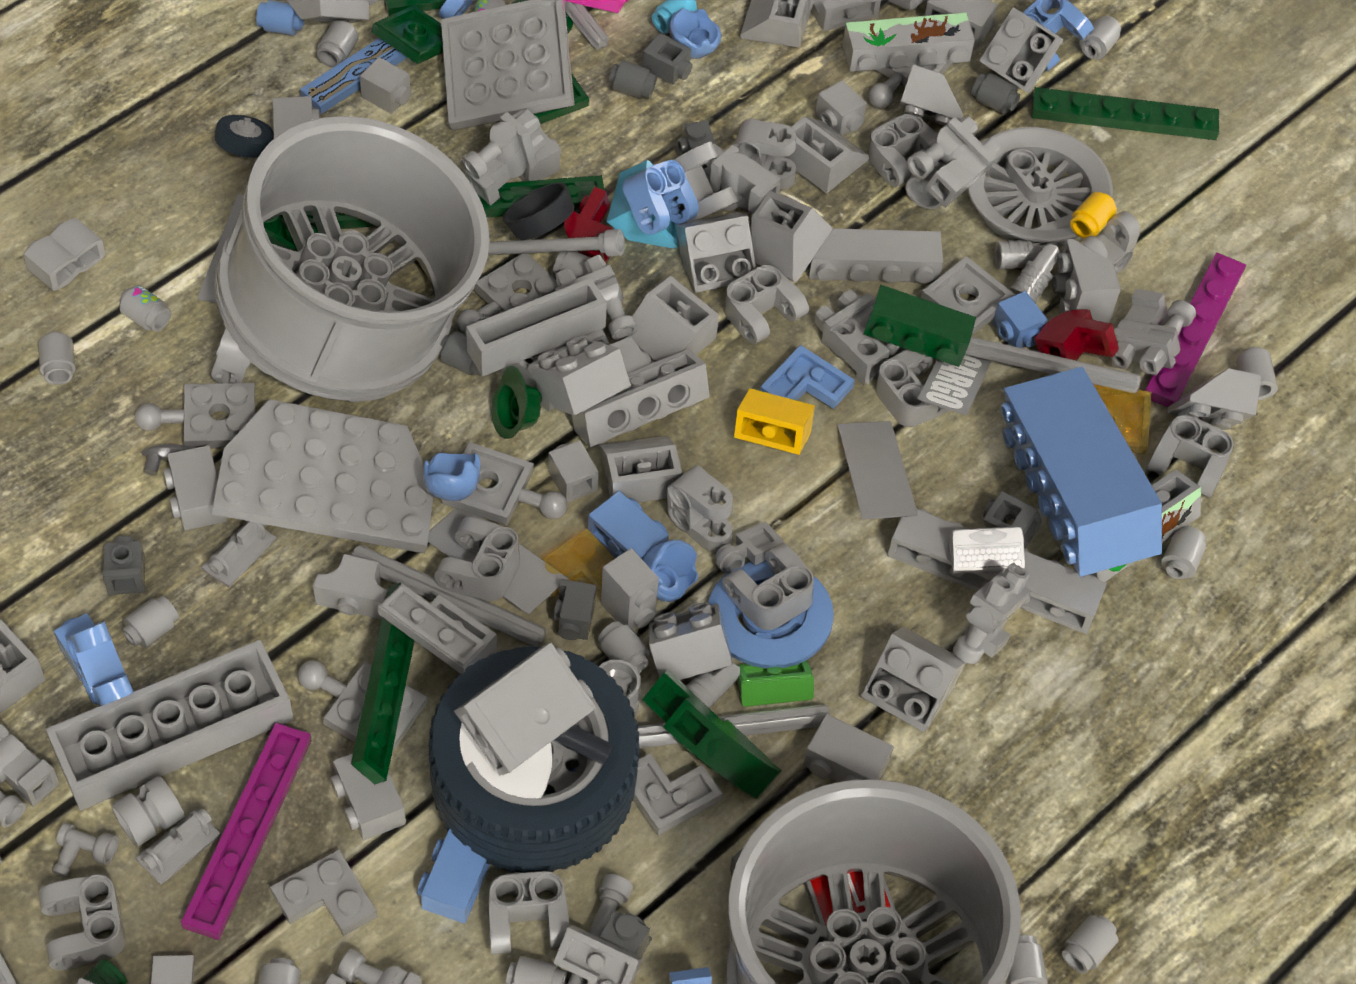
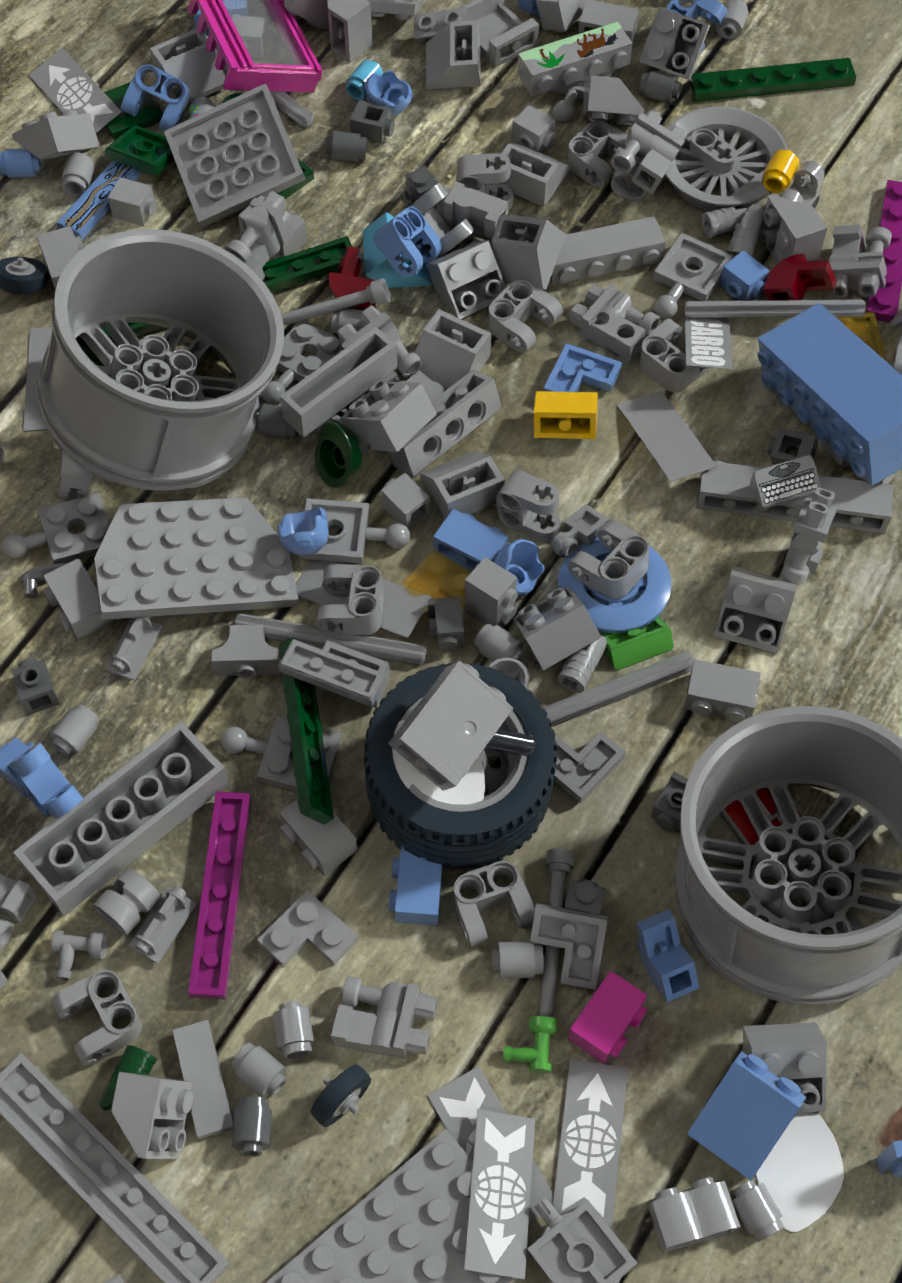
camera: 10 degrees left, 5 degrees up
black tyre [503,182,574,240] -> none
dark green slope [642,671,782,799] -> none
dark green brick [864,284,976,367] -> none

